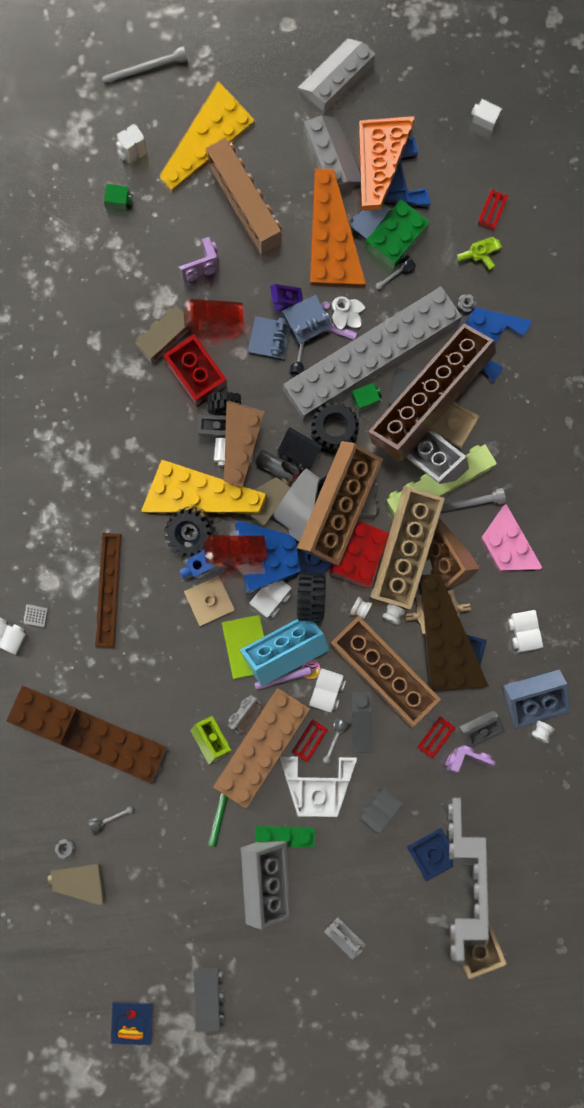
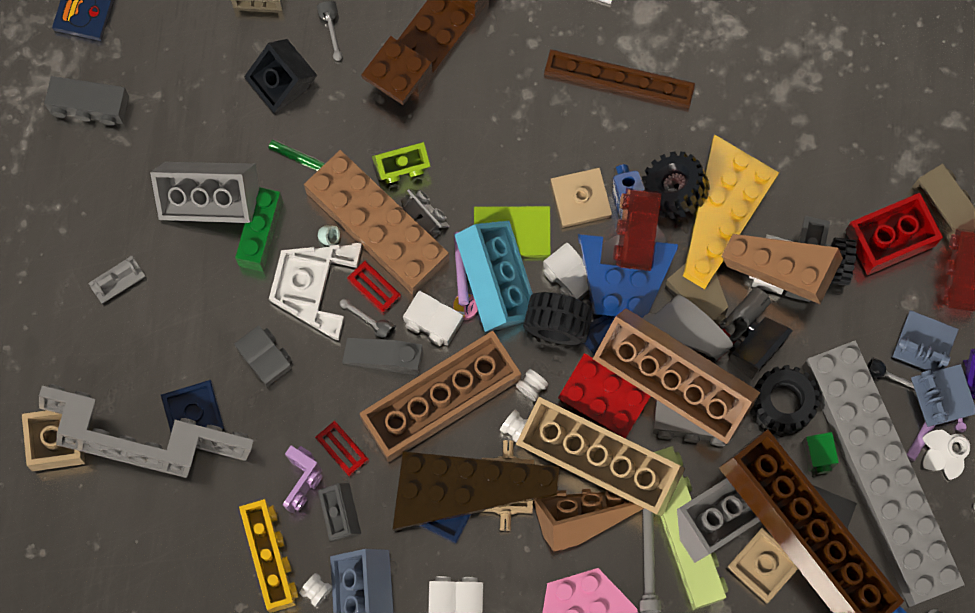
camera: 105 degrees right, 5 degrees down
none -> yellow brick [239,499,299,613]
none -> black slope [244,39,317,113]
none -> light aqua hinge [318,225,340,246]

